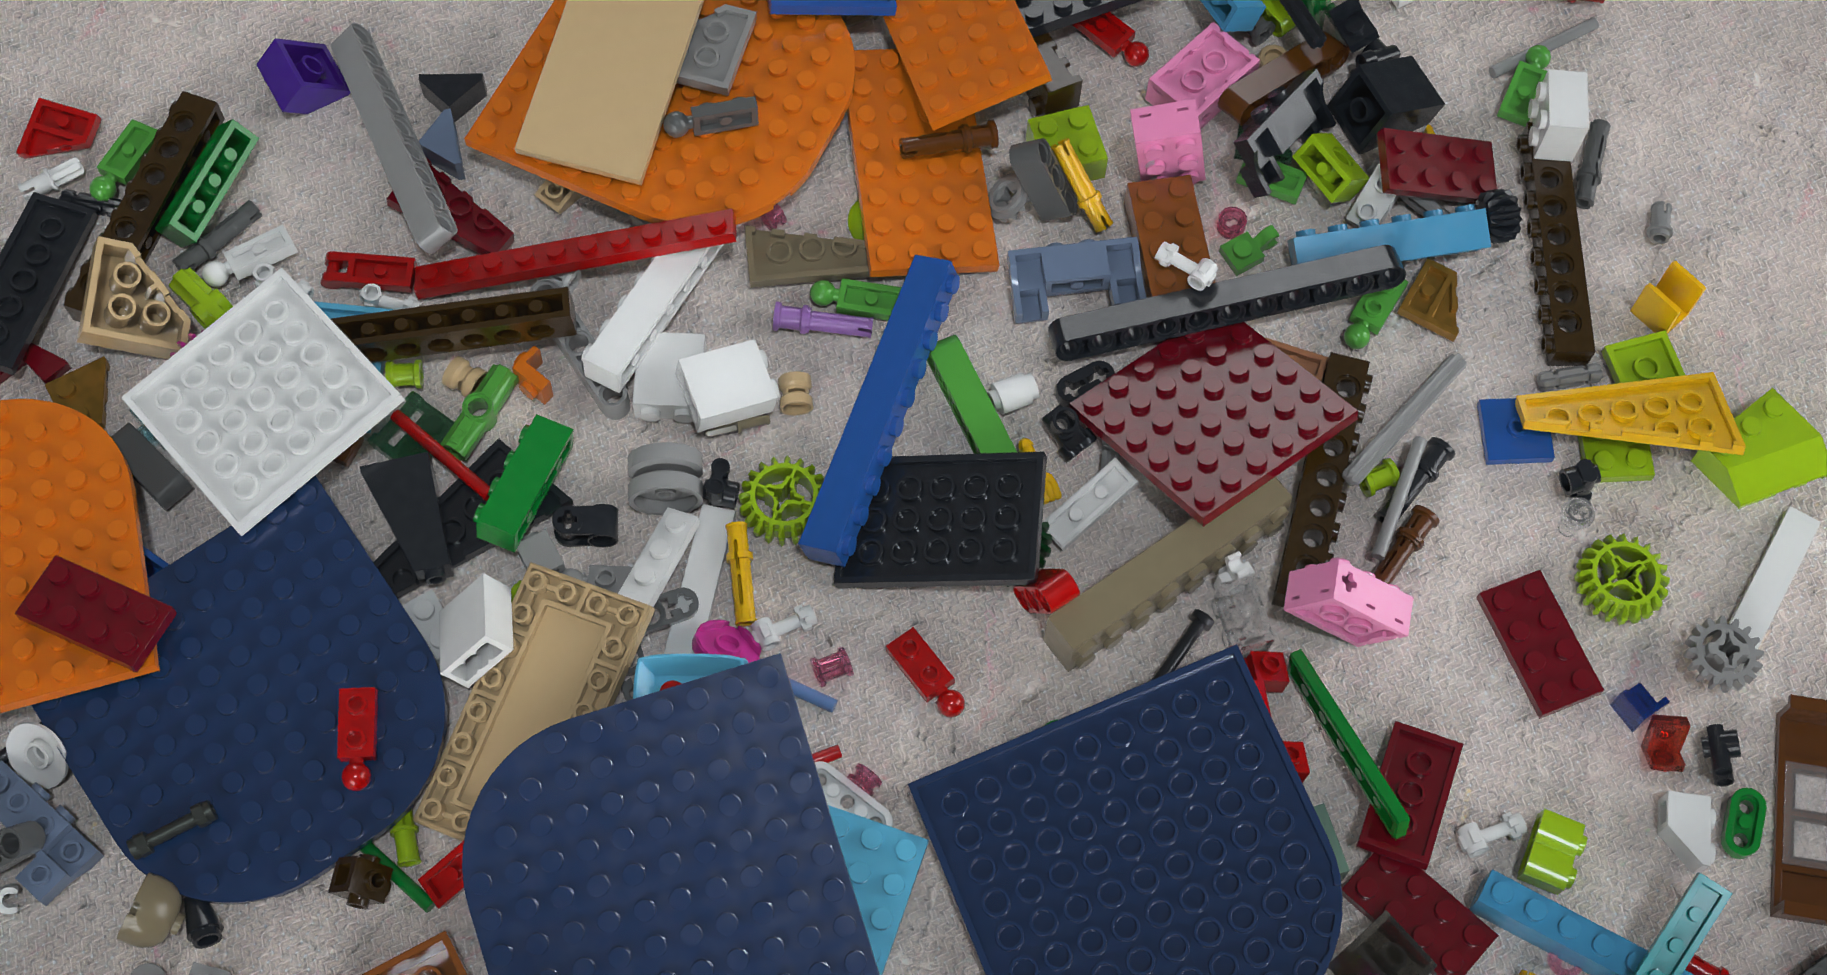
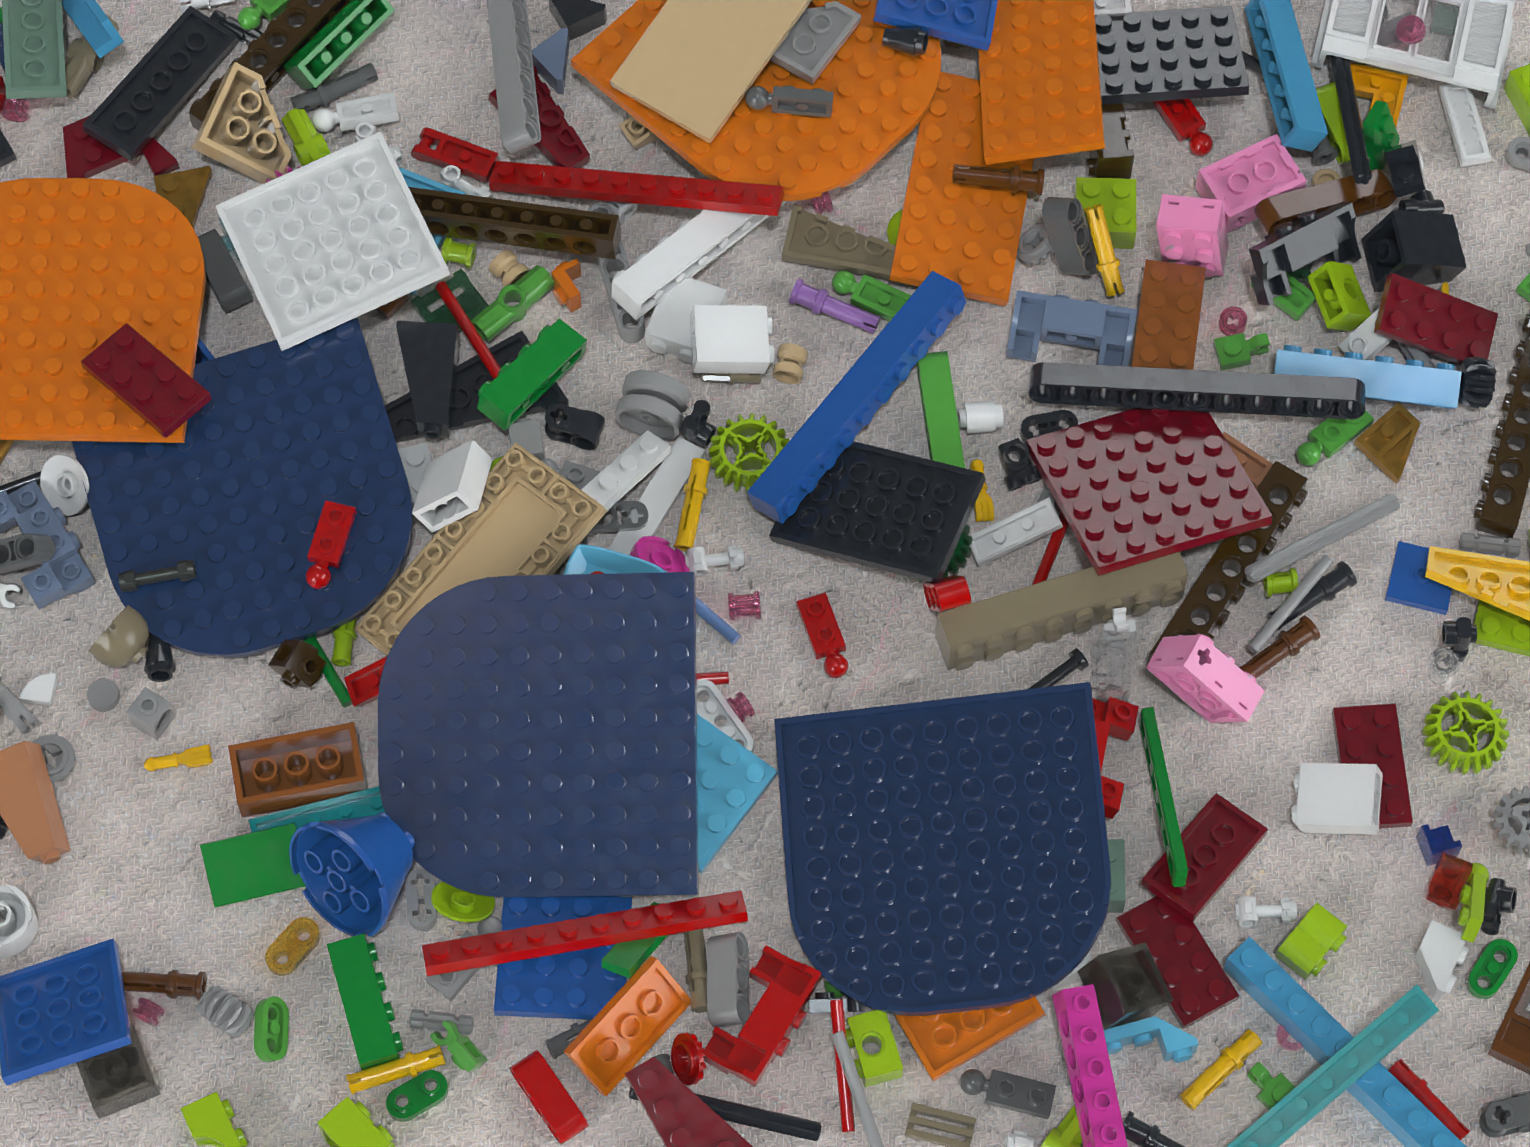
camera: 20 degrees right, 0 degrees up
white bar [1155,241,1218,291] -> none
none -> black cone [883,27,928,57]
none -> red bar [1032,511,1069,585]
none -> white brick [1292,763,1383,835]
none -> lime plate [1457,862,1489,943]

